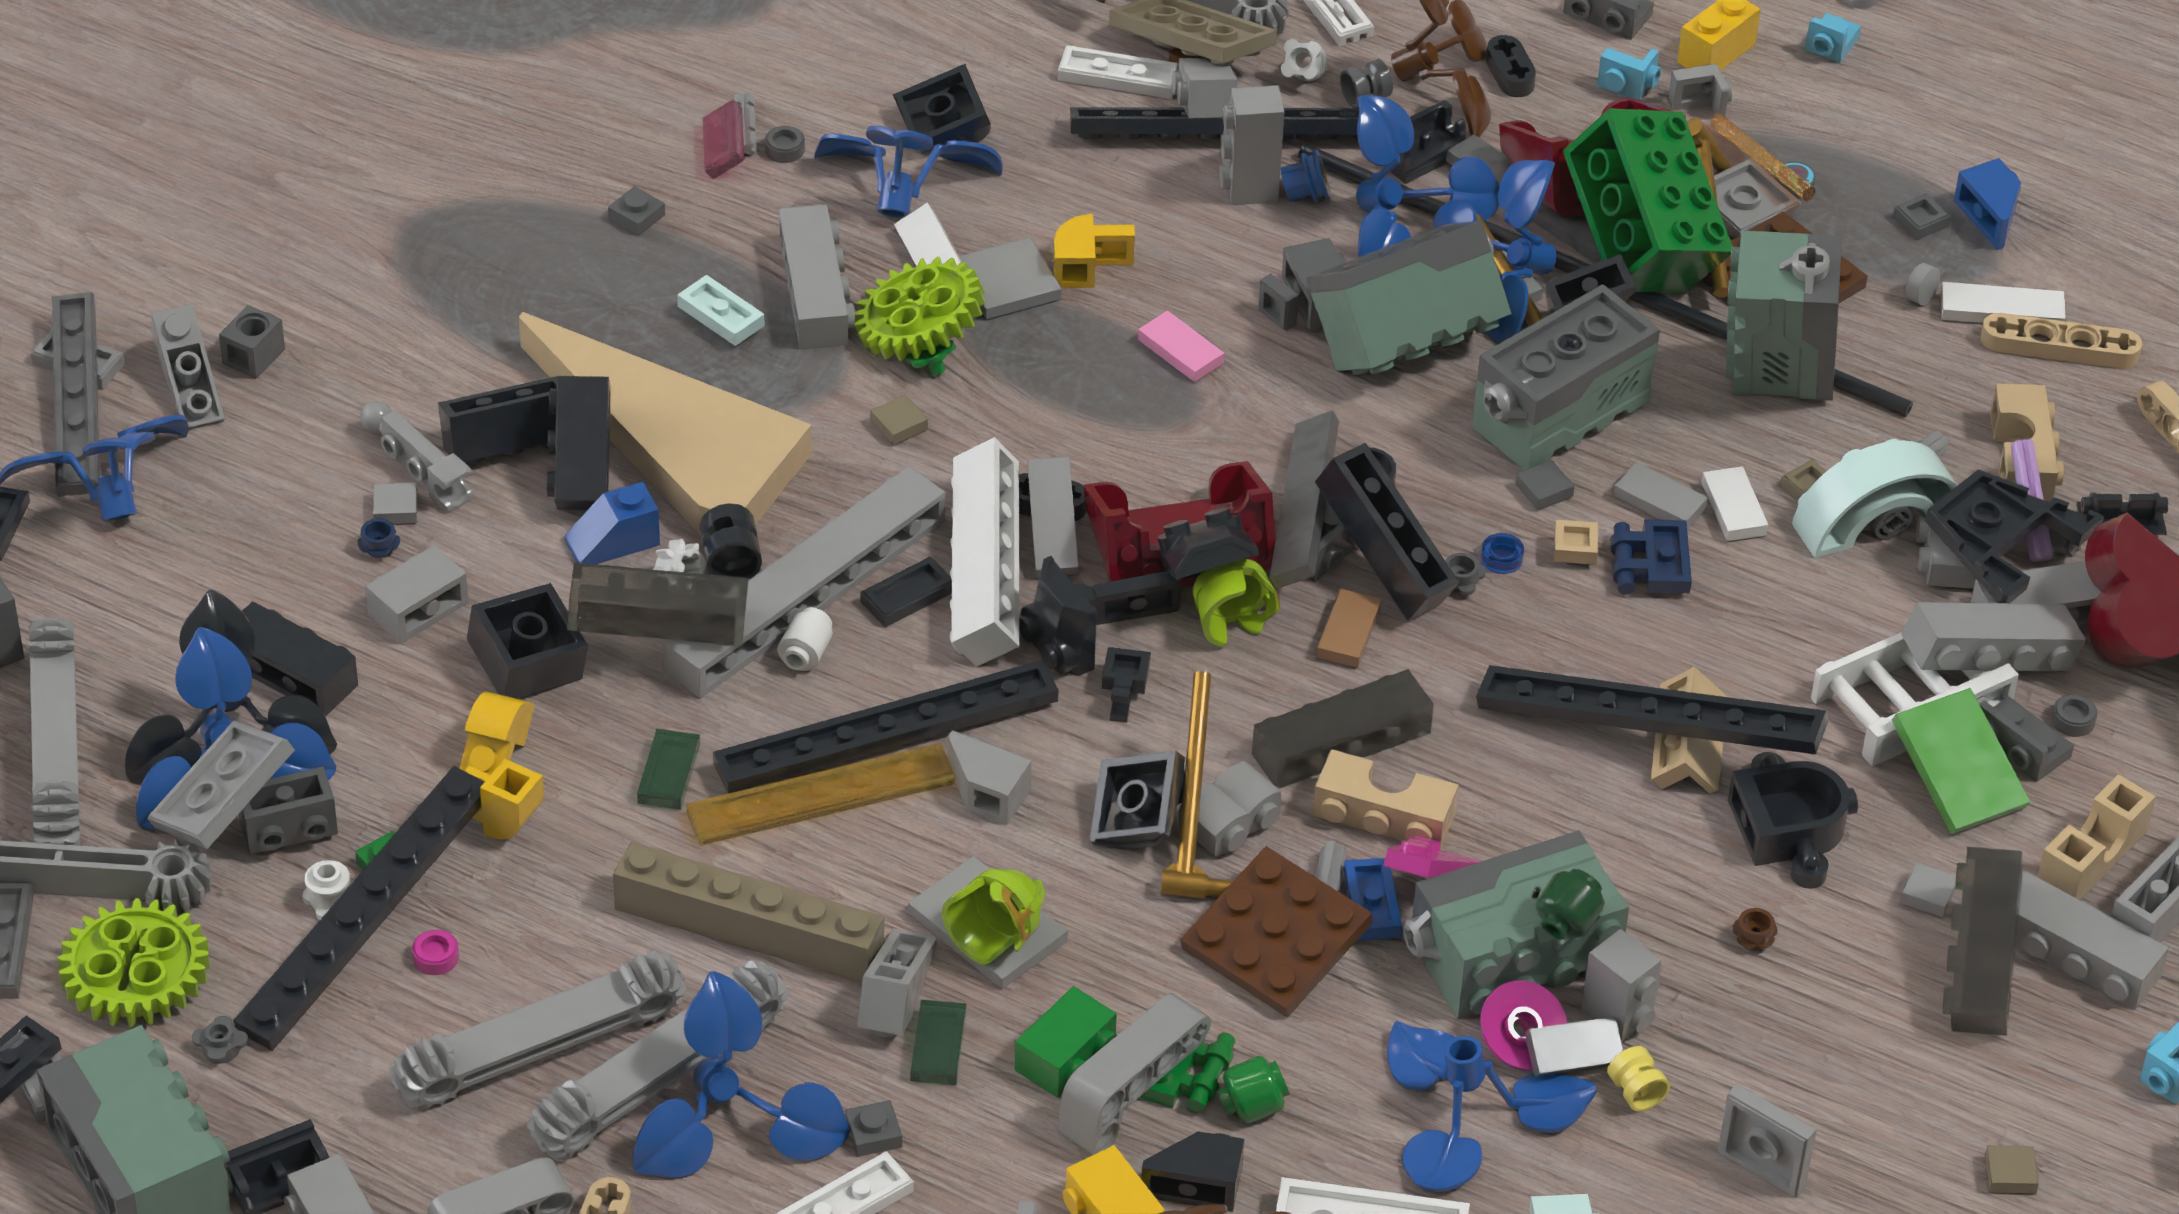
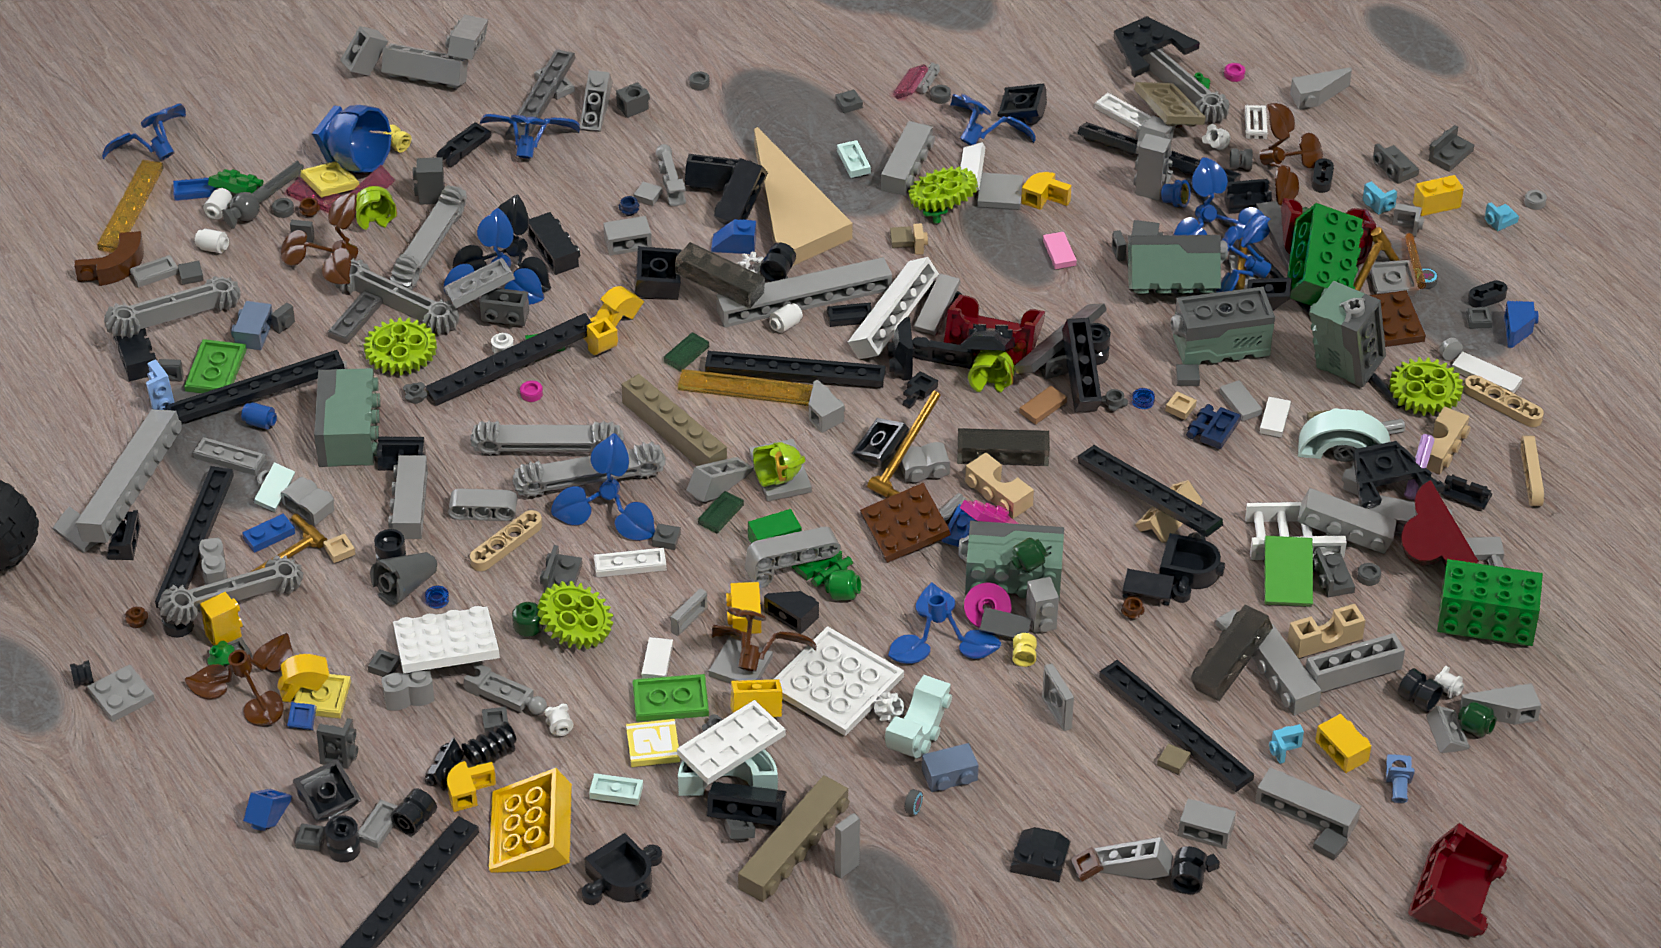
camera: 30 degrees right, 0 degrees up
none -> dark grey tile [689,71,710,91]
none -> tan plate [913,224,928,255]
none -> black plate [1099,660,1254,792]
none -> black hinge [1122,568,1174,606]
none -> lime gear [1389,357,1463,416]
none -> black beam [1468,280,1507,308]

